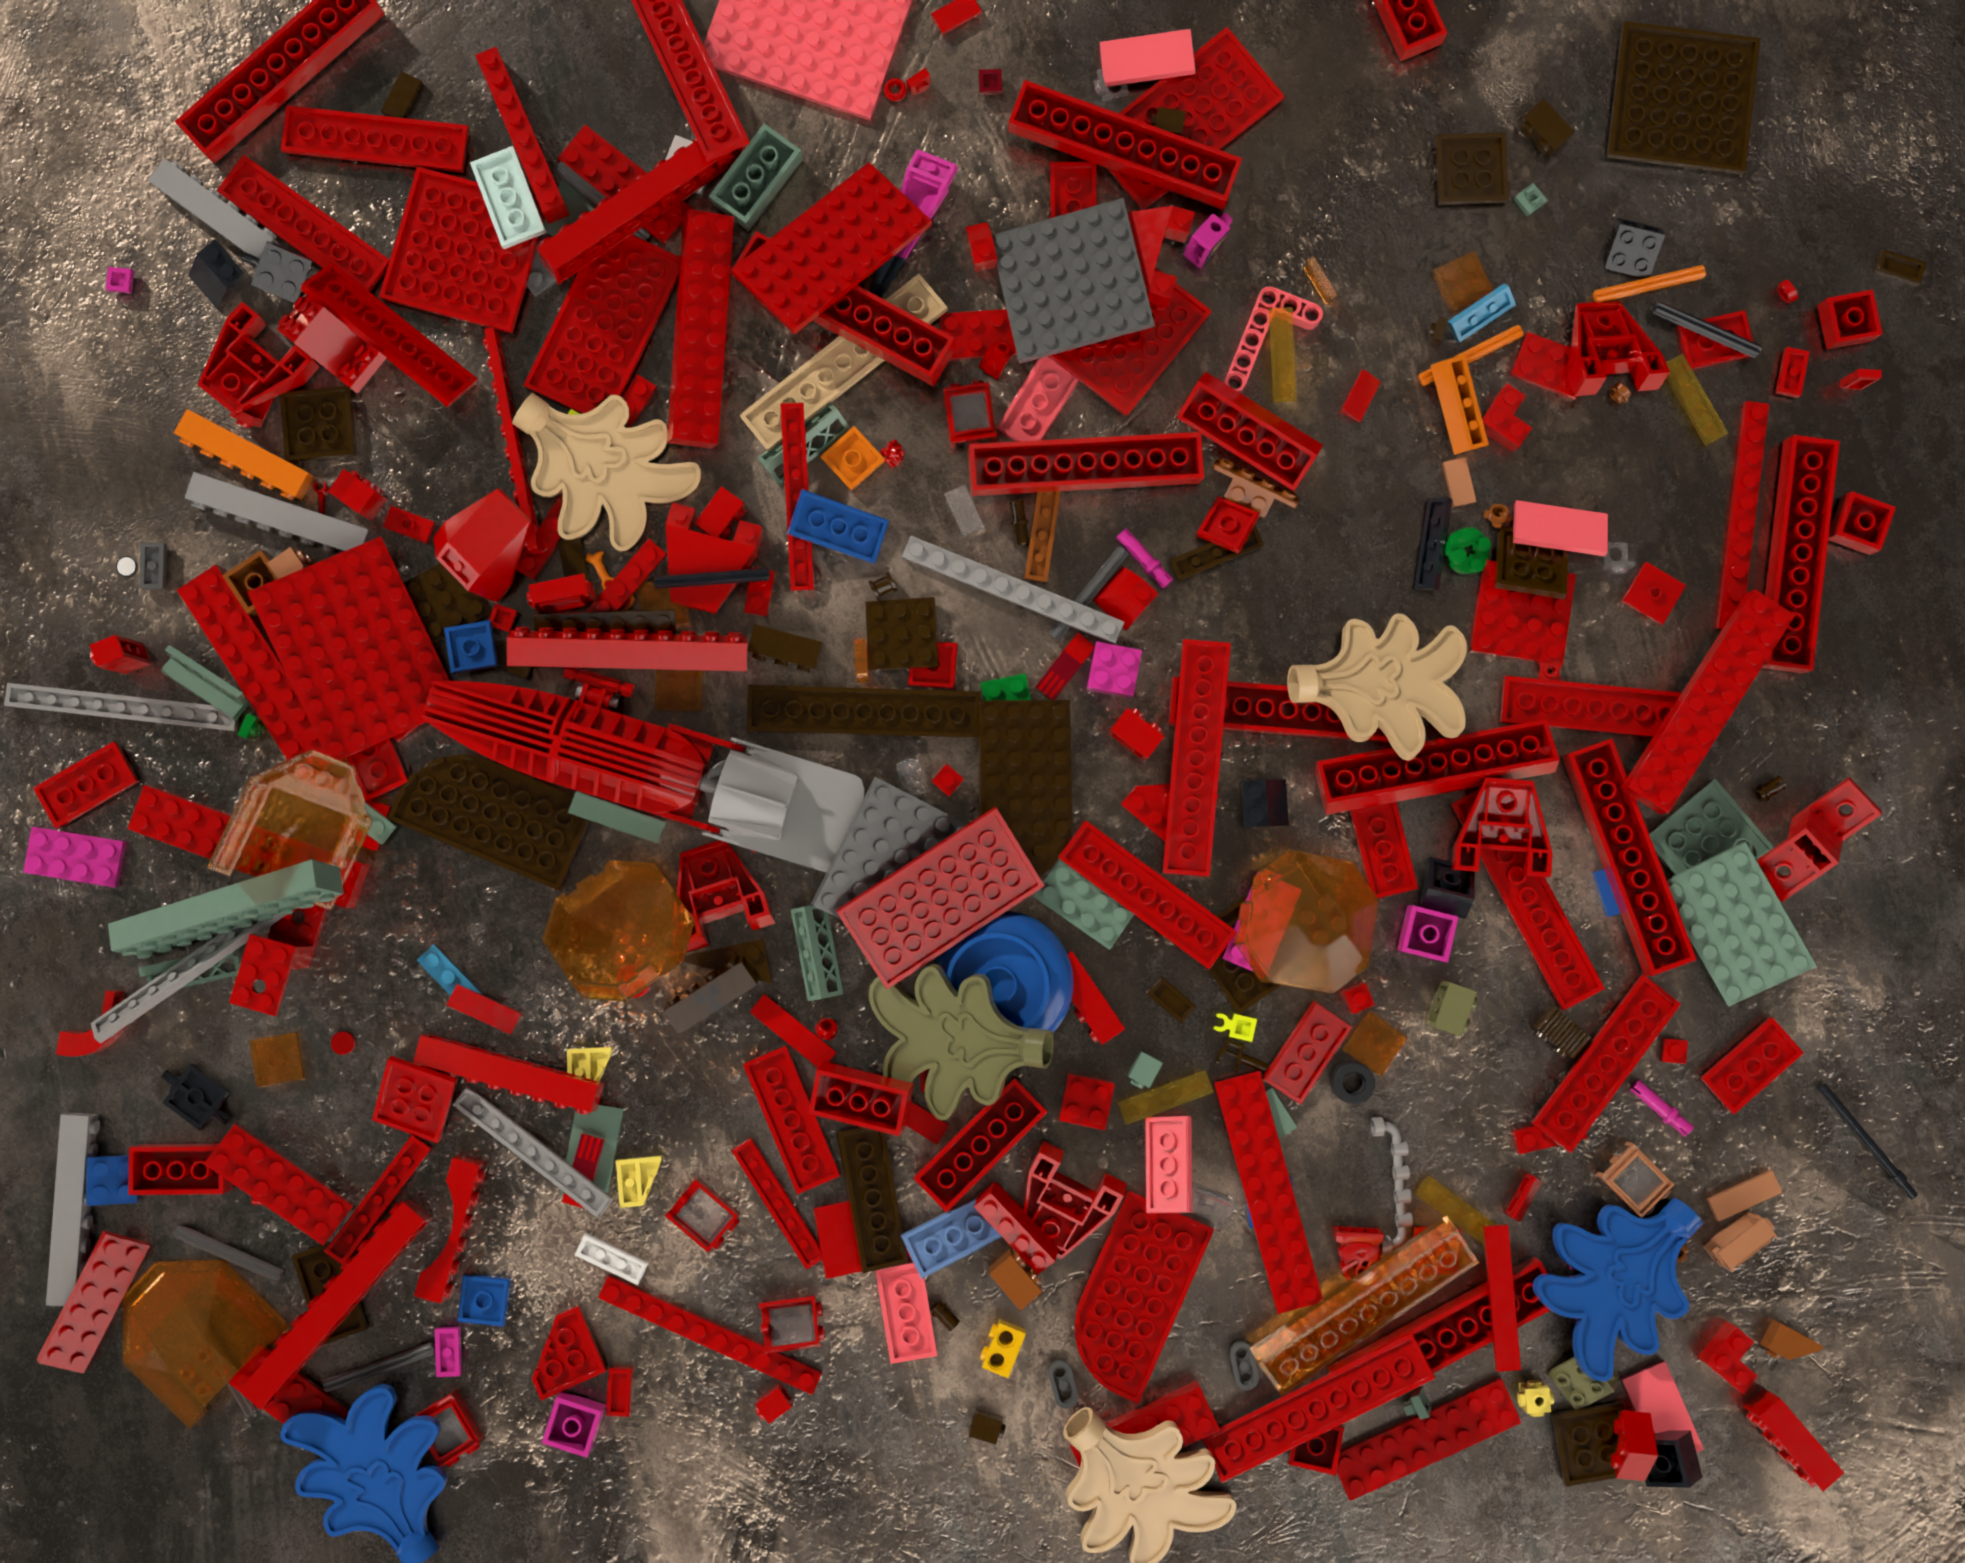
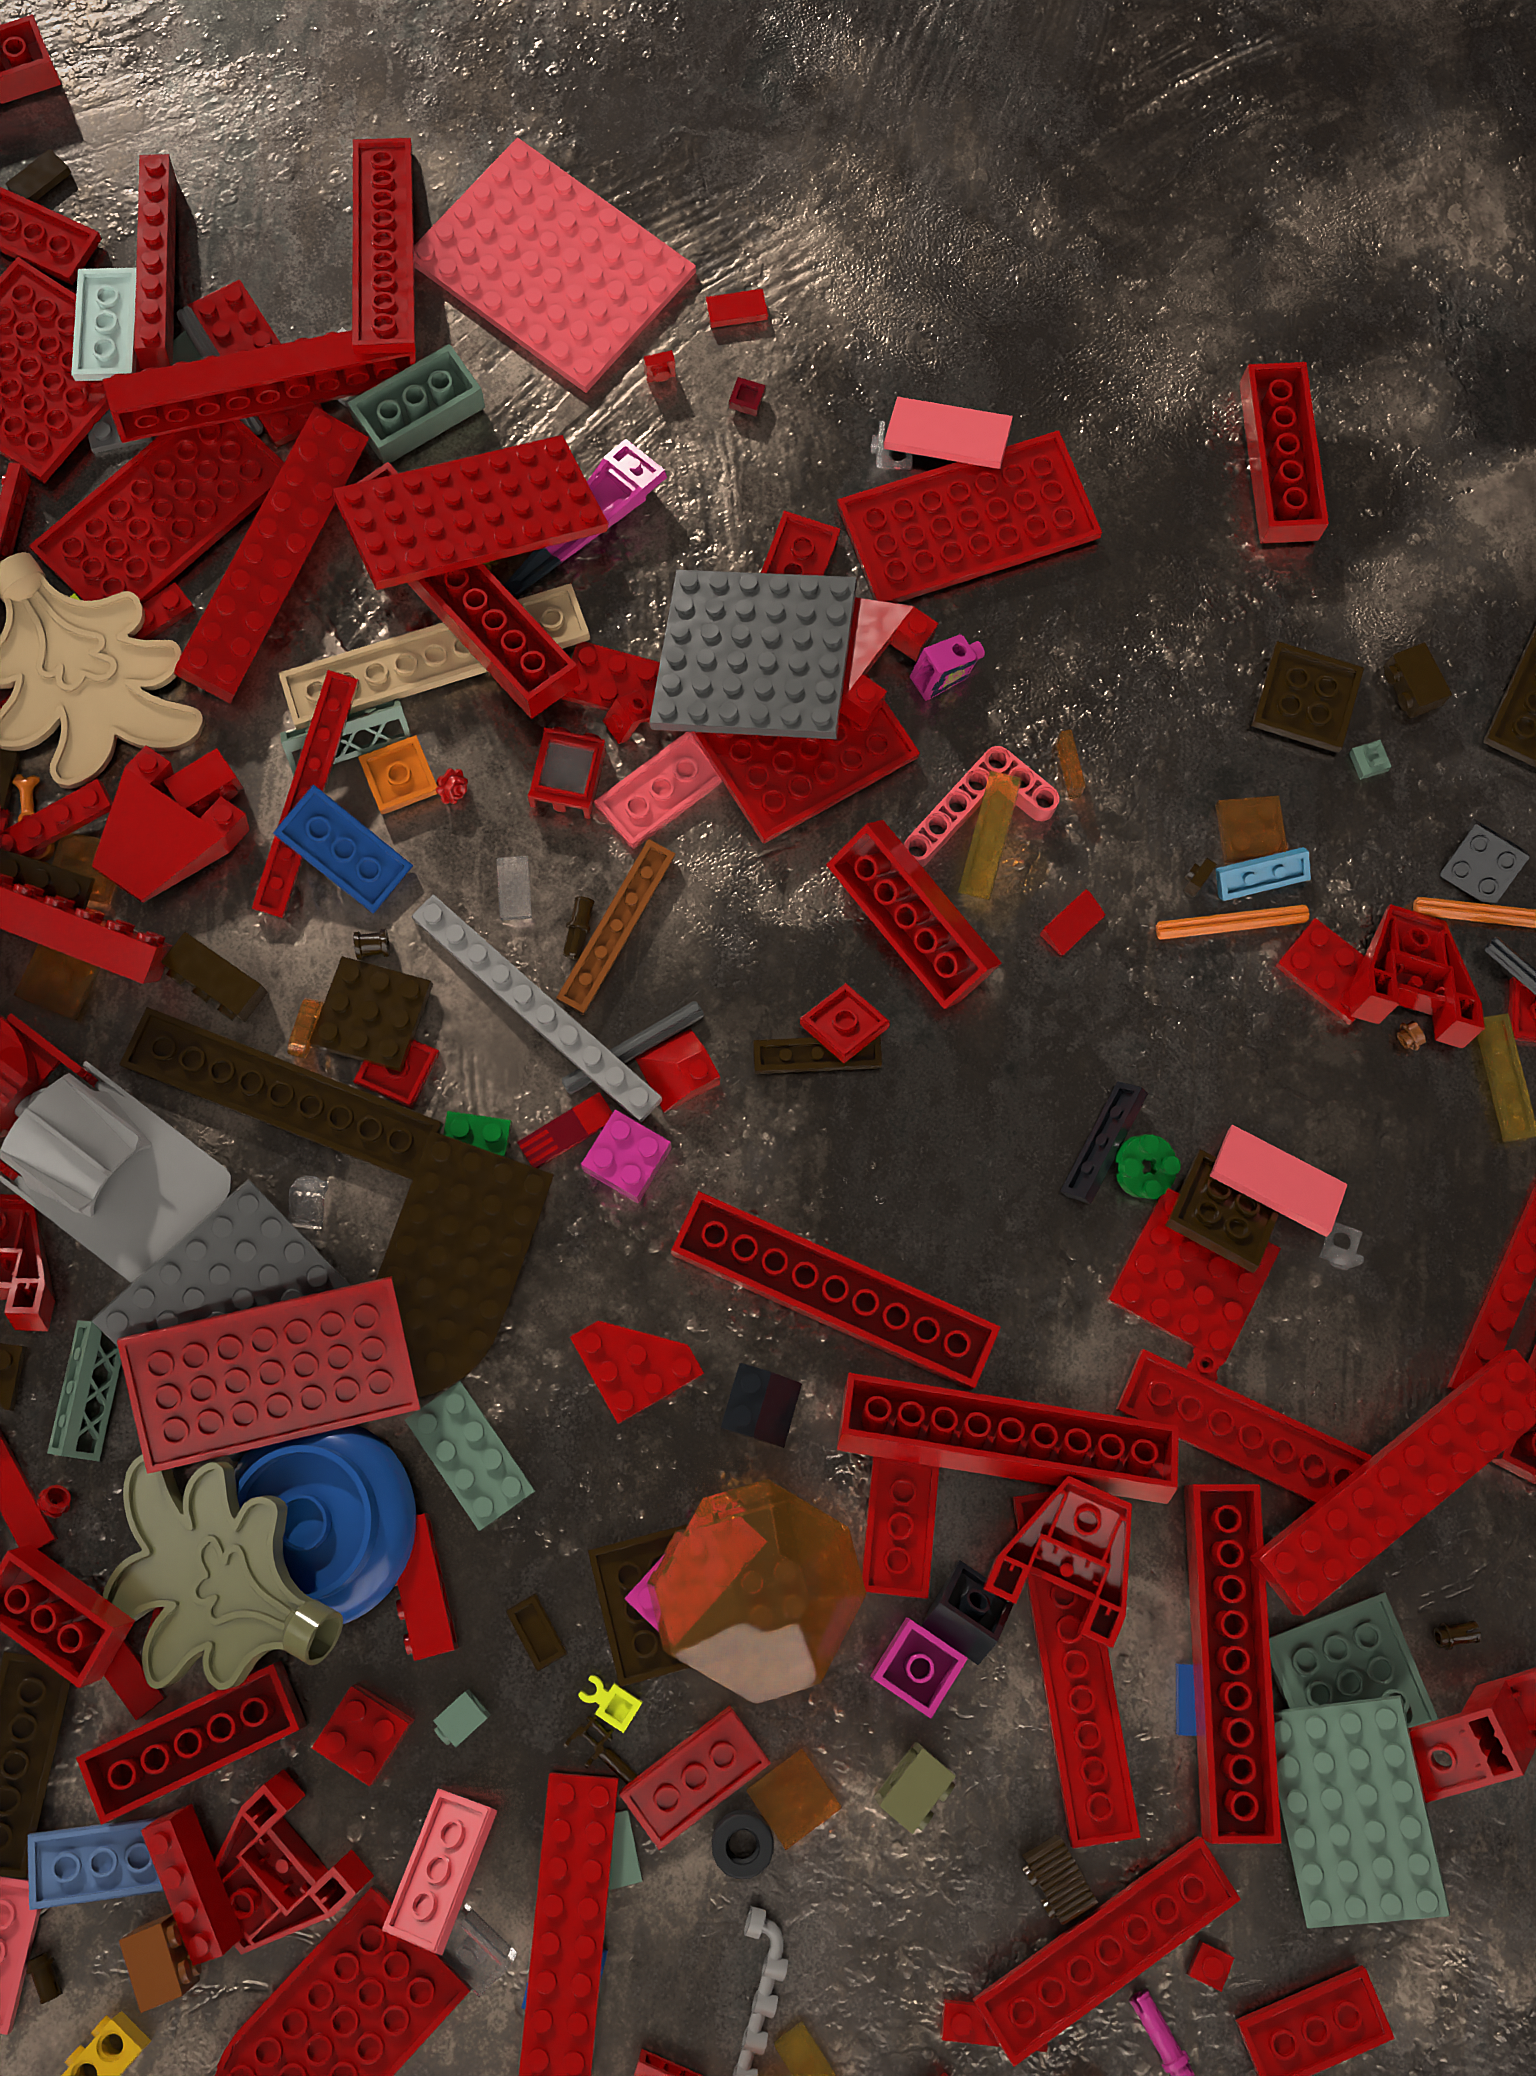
camera: 10 degrees right, 10 degrees down
black axle [654,568,770,589] -> none
red plate [744,567,776,617] -> none
red plate [884,78,907,102] -> none
red brick [931,764,965,798] -> none
red slope [965,222,997,272] -> none
red brick [967,432,1204,496] -> none
red brick [1008,80,1242,210] -> none
red plate [1058,820,1237,970] -> none
red brick [1108,707,1165,761] -> none
dark pink pin [1116,528,1174,589] -> none
clear yellow plate [1117,1070,1214,1125] -> none
dark brown brick [1150,107,1186,136] -> none
red plate [1162,639,1231,877] -> none
dark orange bracket [1212,458,1300,518] -> none
tan plant [1287,613,1467,761] -> none
red brick [1340,982,1375,1014] -> none
orange brick [1430,355,1489,455] -> none
nougat tile [1442,457,1477,508] -> none
red brick [1482,383,1532,452] -> none
dark orange plate [1484,504,1512,528] -> none
red plate [1621,561,1686,626] -> none

